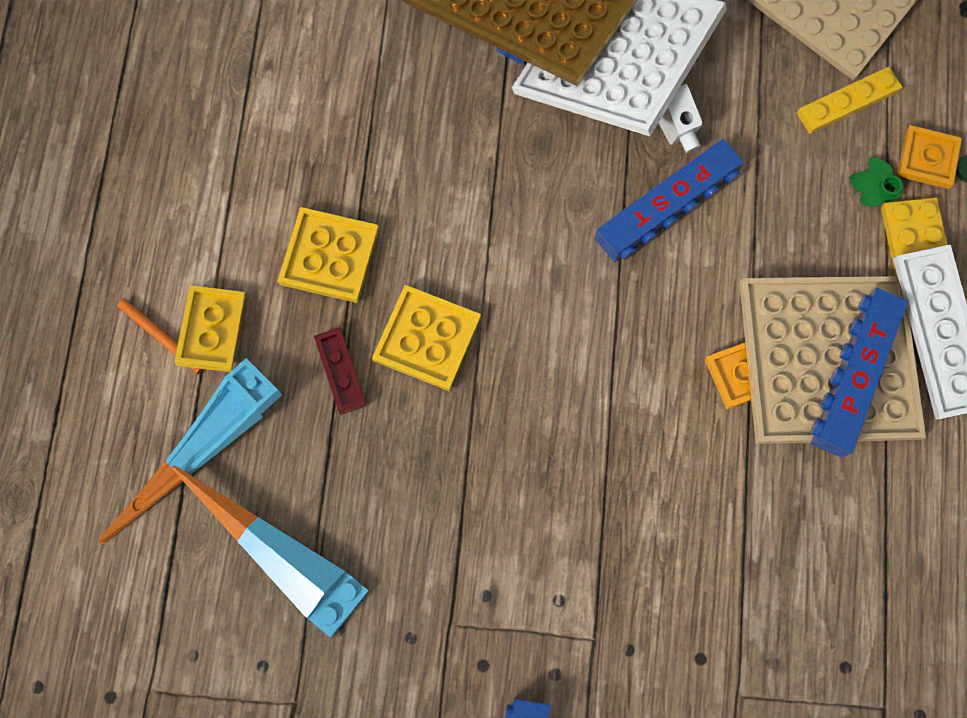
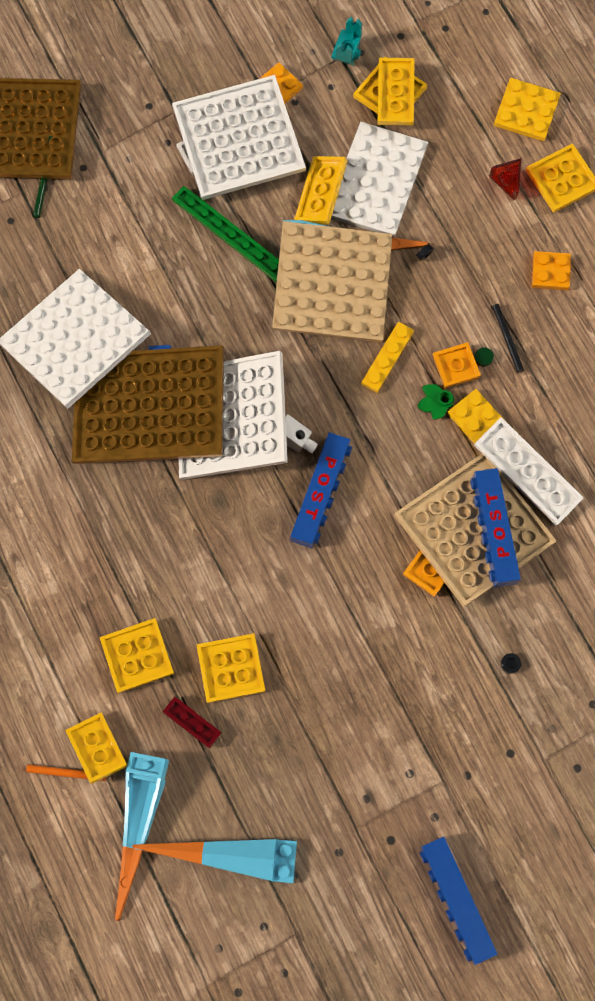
camera: 30 degrees left, 0 degrees up
none -> black tile [501,653,521,674]

